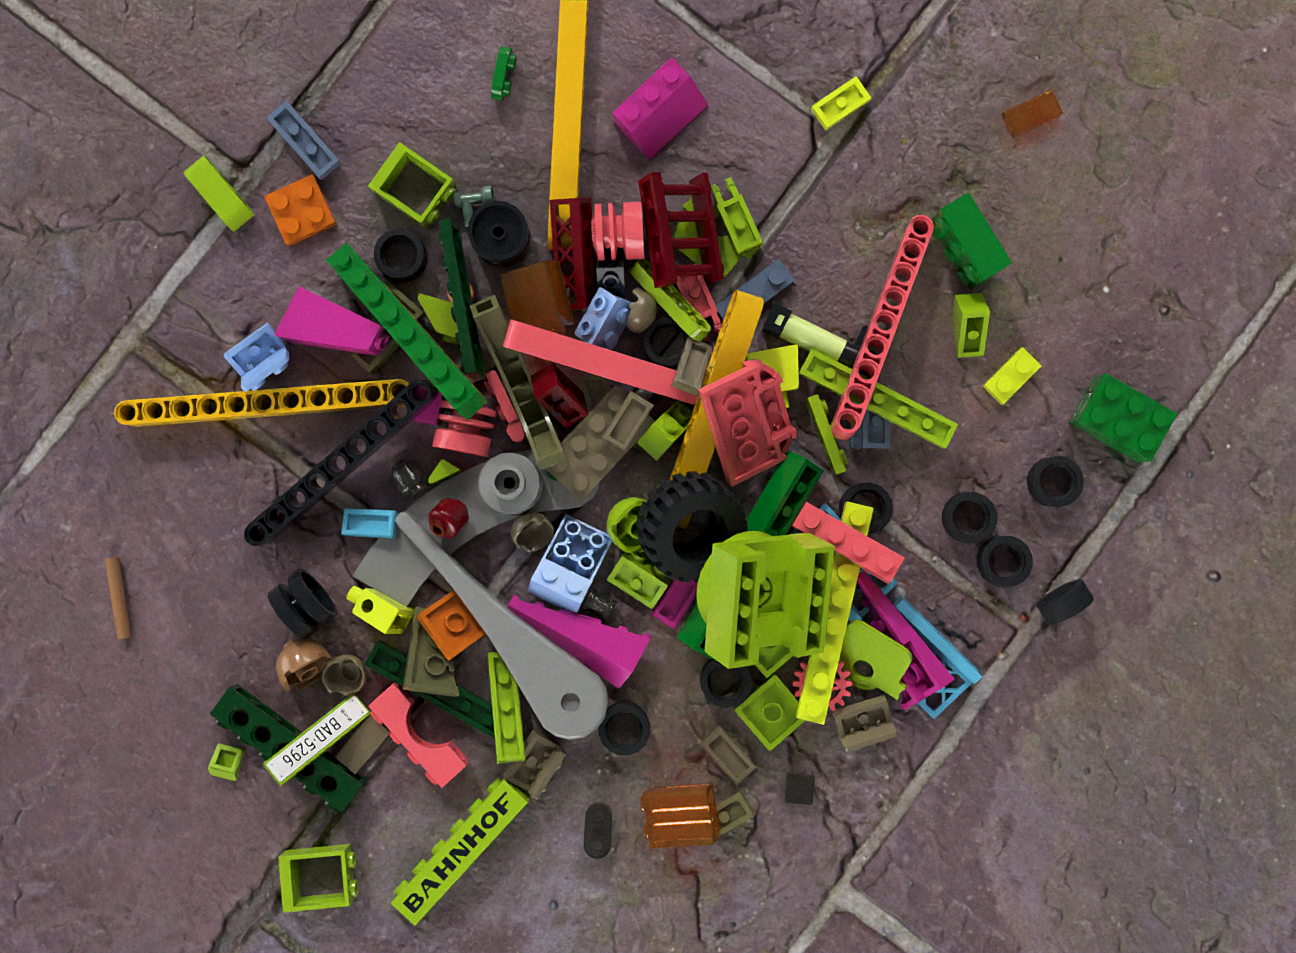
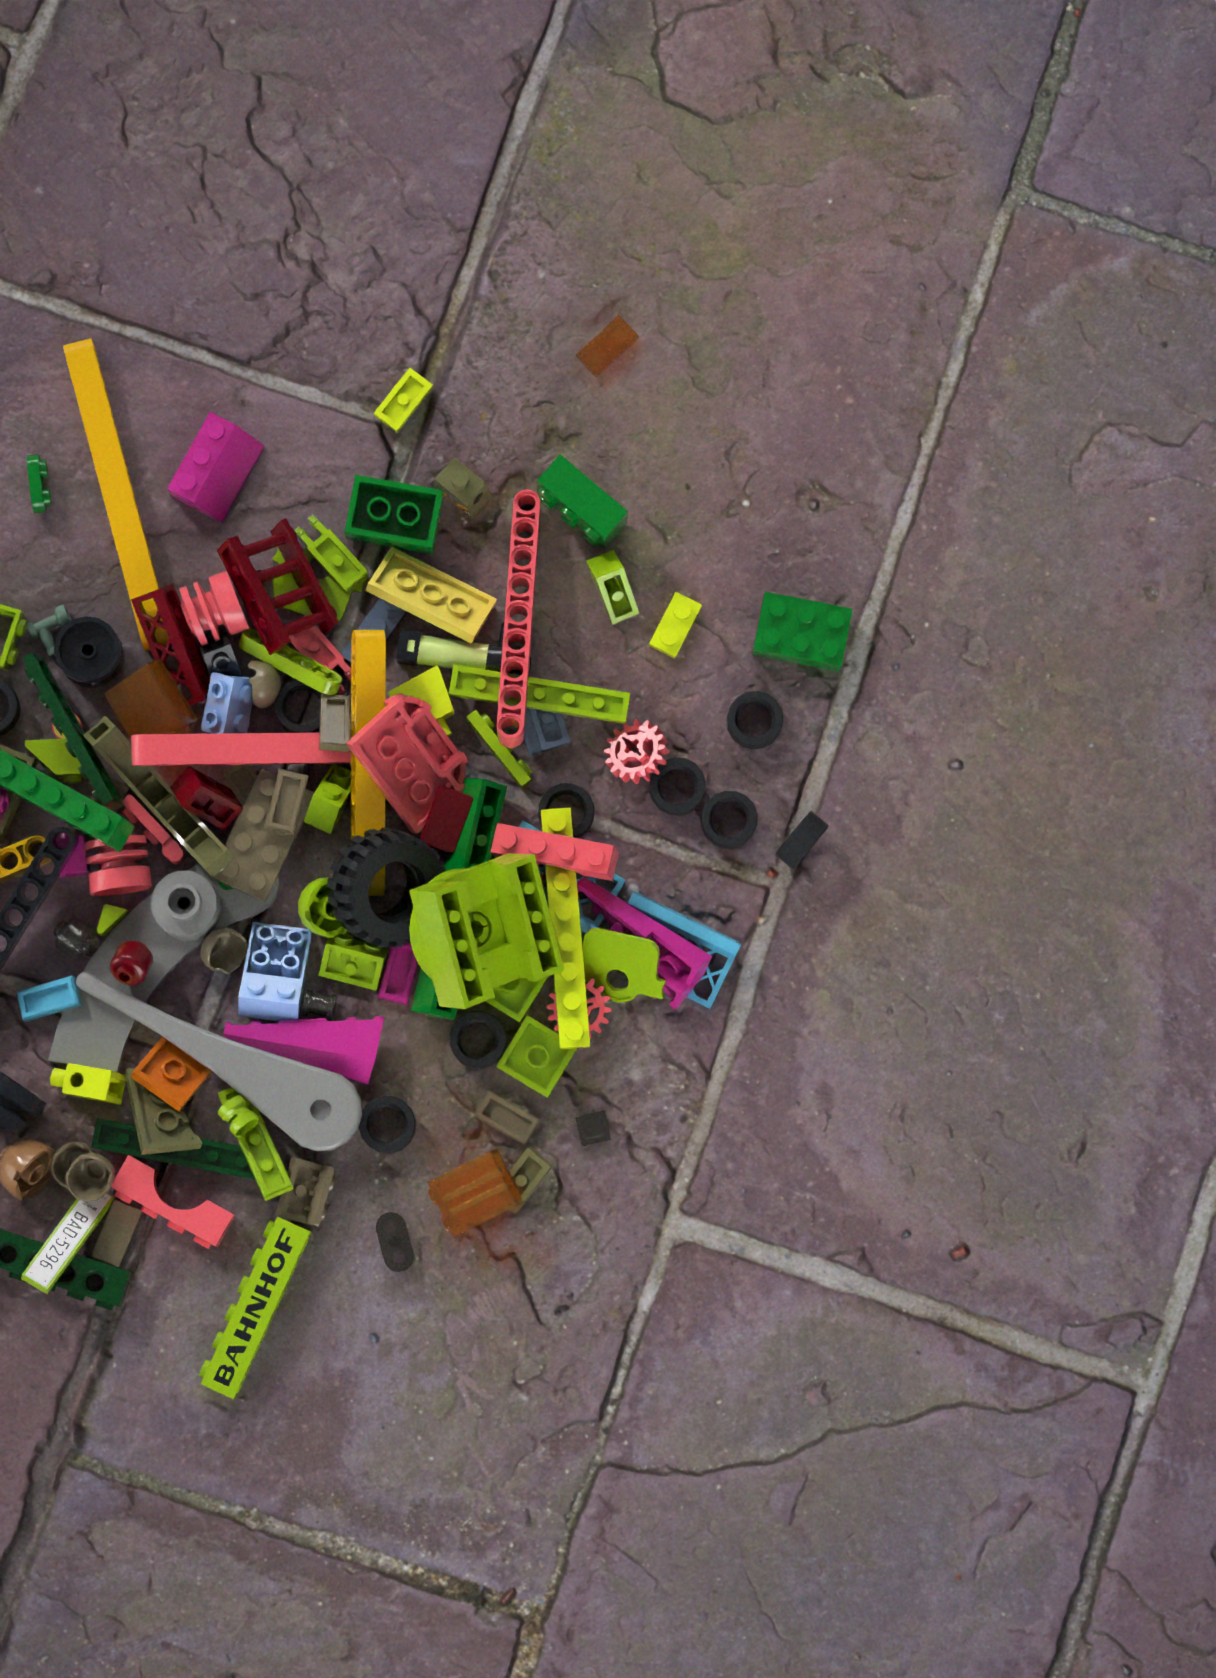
camera: 25 degrees left, 5 degrees down
lime window [278,844,359,913] -> none
dark tan bracket [832,695,898,752] -> none
none -> dark tan hair [65,1152,115,1202]
none -> lime wheel [217,1095,259,1138]
none -> green brick [344,474,444,555]
none -> light yellow plate [365,547,497,644]
none -> dark red slope [420,785,473,853]
none -> olive torso [430,458,492,520]
none -> coral gear [604,719,669,784]

